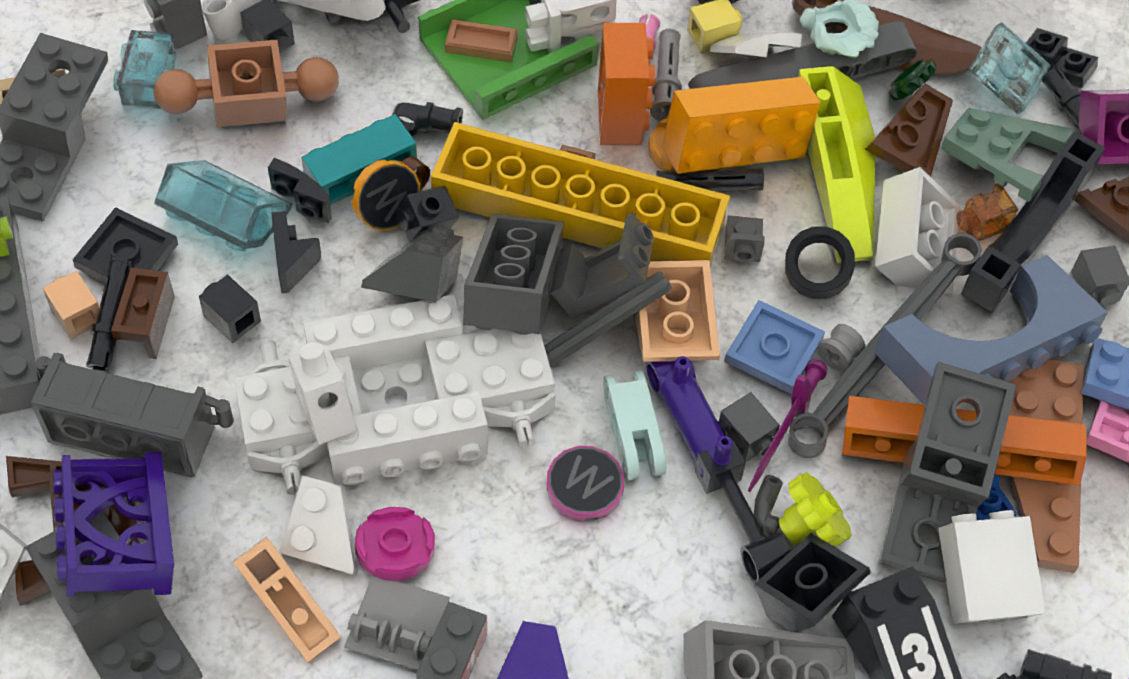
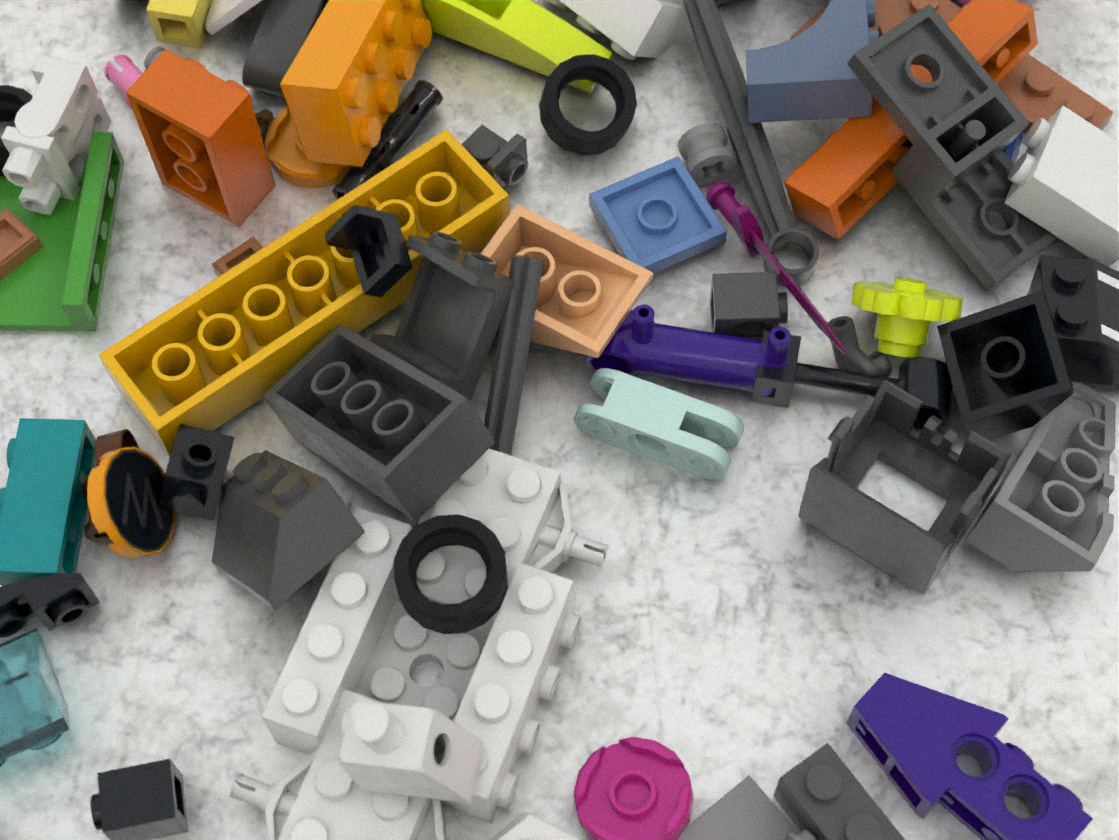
camera: 50 degrees left, 5 degrees up
black slope [271,211,322,293] -> none
black connector [391,102,463,136] -> none
black tile [547,446,624,521] -> none
none -> black bracket [325,205,413,298]
none -> black tyre [394,514,508,634]
none -> dark grey piece [798,380,1011,595]

